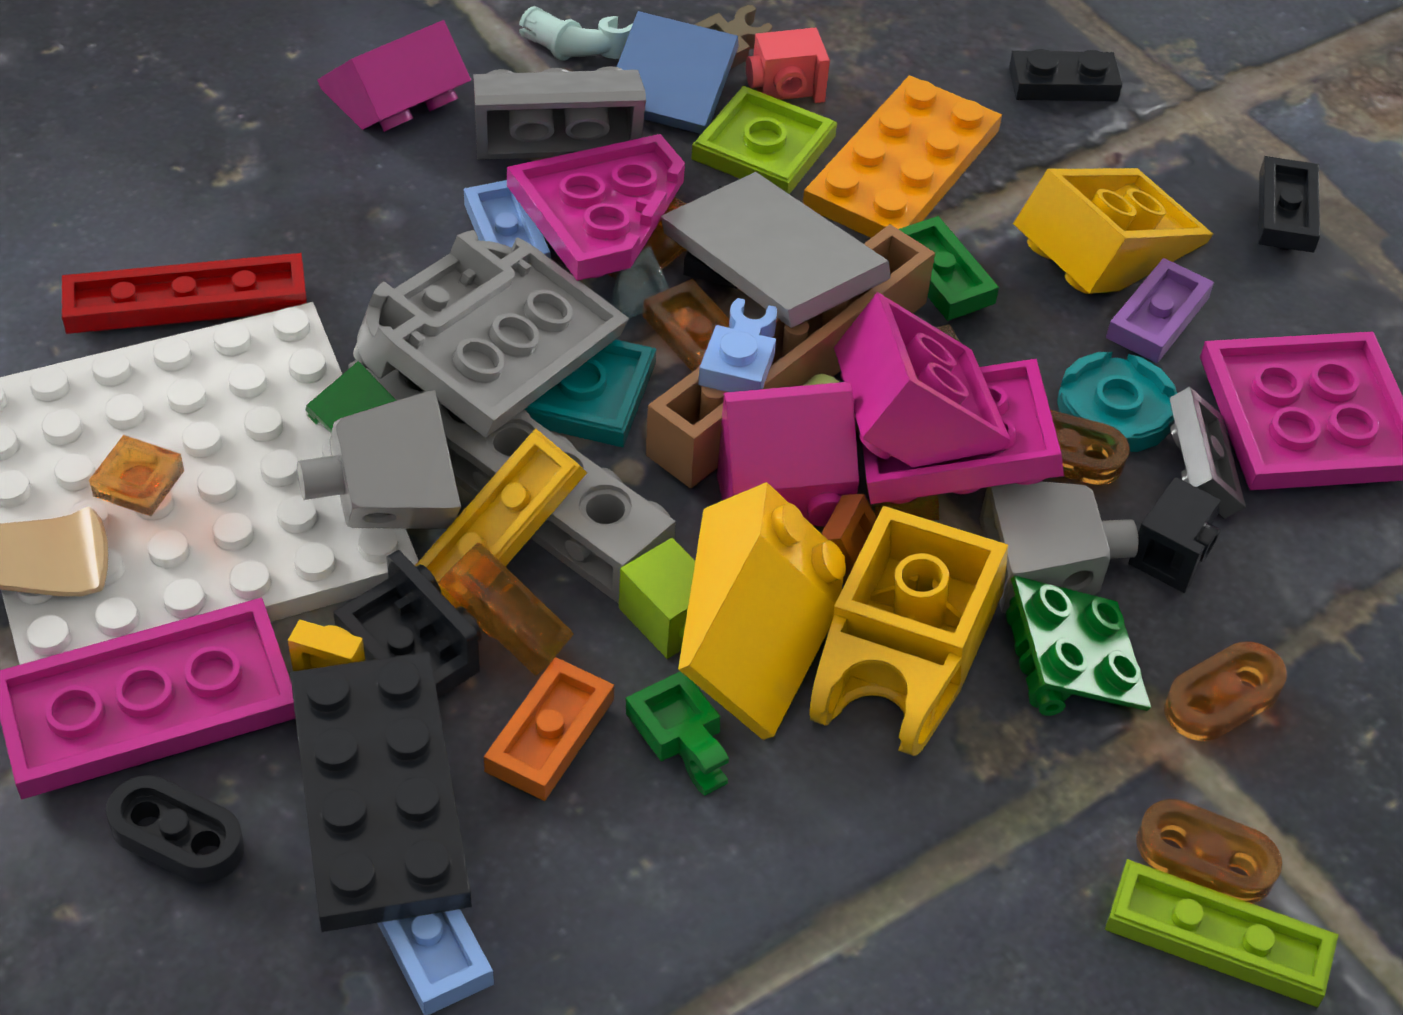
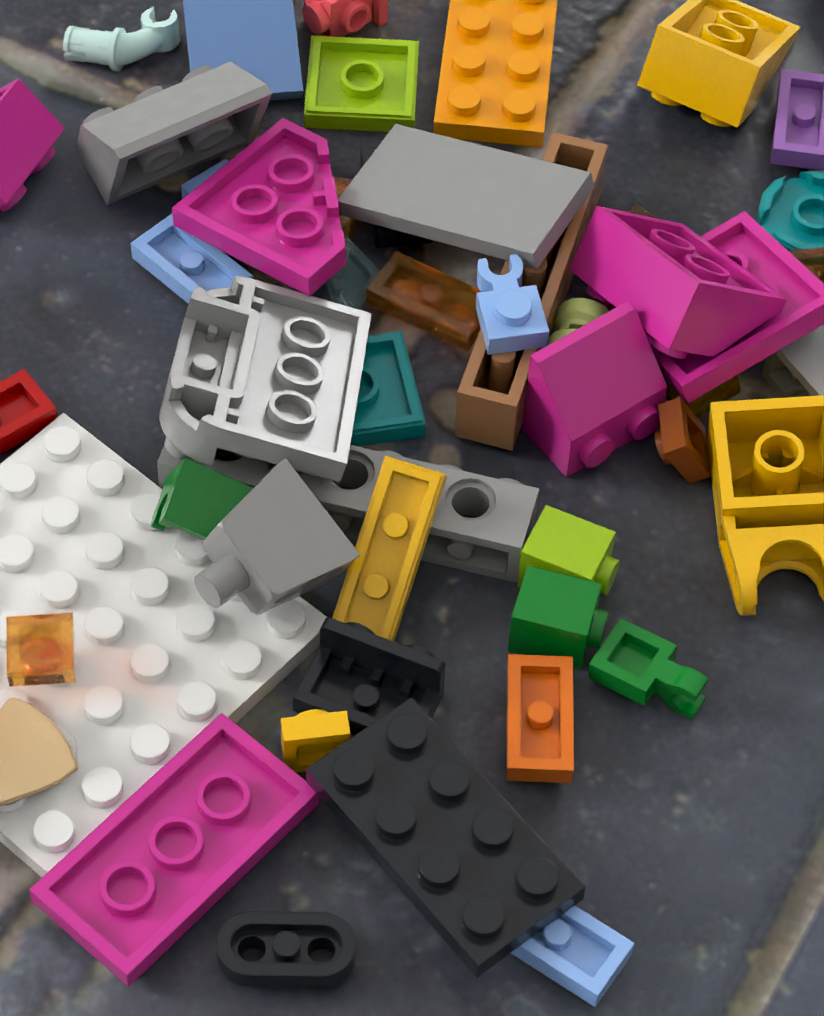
camera: 25 degrees left, 5 degrees up
clear orange plate [438,542,574,676] -> none
yellow slope [678,482,846,740] -> none
green plate [899,216,999,321] -> none
none -> green brick [508,565,609,670]

